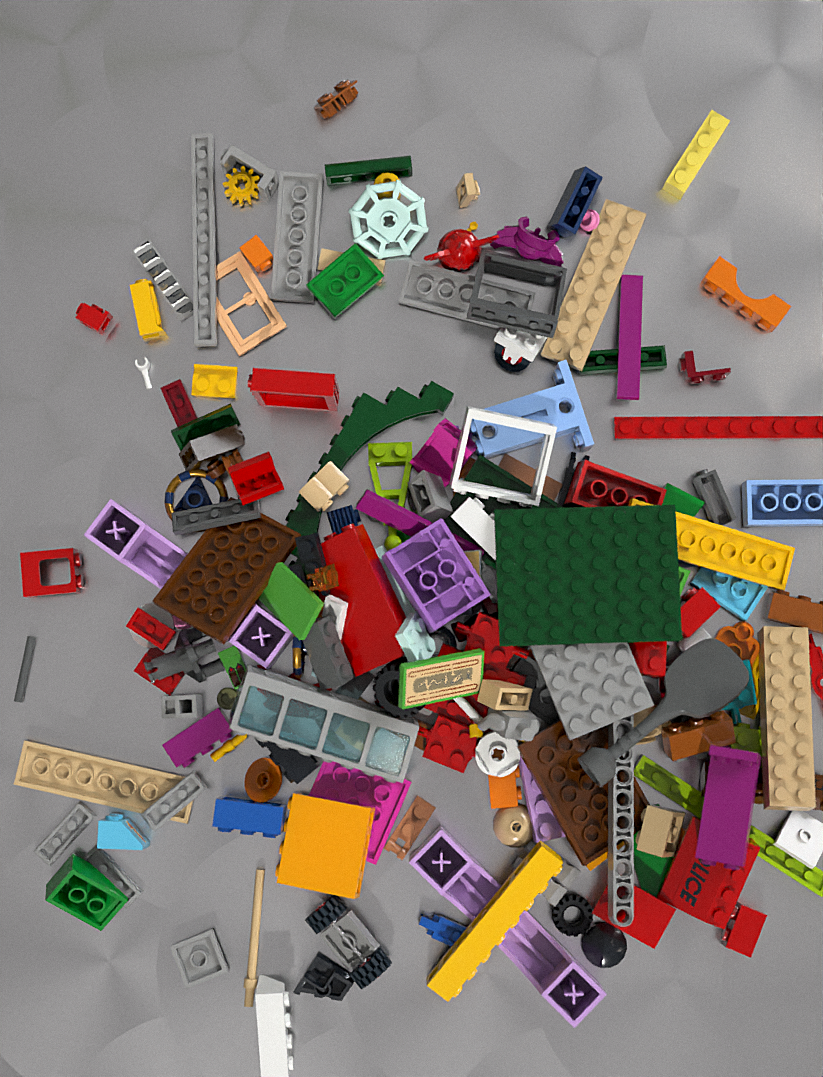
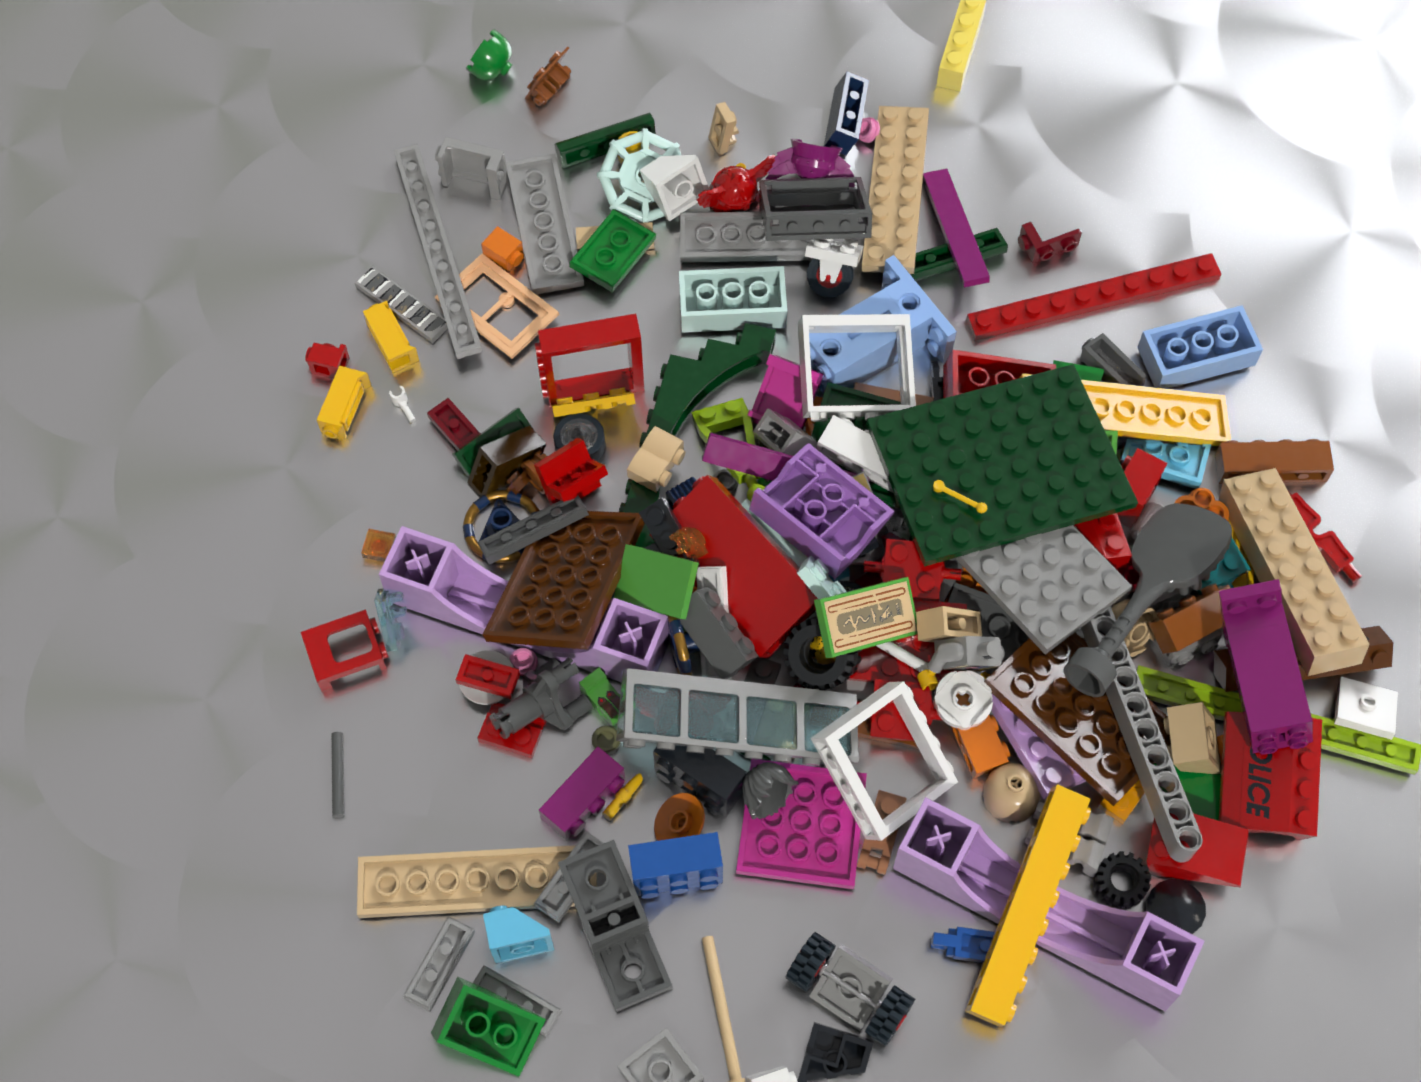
camera: 20 degrees left, 20 degrees down
light grey brick [161,694,203,719] -> none
yellow plate [191,364,238,400] -> none
yellow gear [223,166,260,206] -> none
light orange panel [275,793,375,899] -> none
orange arch [701,256,792,332] -> none
red brick [721,902,767,958] -> none
none -> yellow window [317,366,372,439]
none -> clear orange plate [361,529,396,562]
none -> clear light blue plate [374,588,407,652]
none -> green cylinder [466,29,513,81]
none -> yellow wing [551,387,636,417]
none -> wheel [553,413,606,461]
none -> dark grey bracket [558,839,673,1012]
none -> white slope [640,155,709,221]
none -> light aqua brick [679,266,787,333]
none -> dark grey hair [742,762,799,819]
none -> white window [811,681,958,841]
none -> yellow hinge [933,480,987,514]

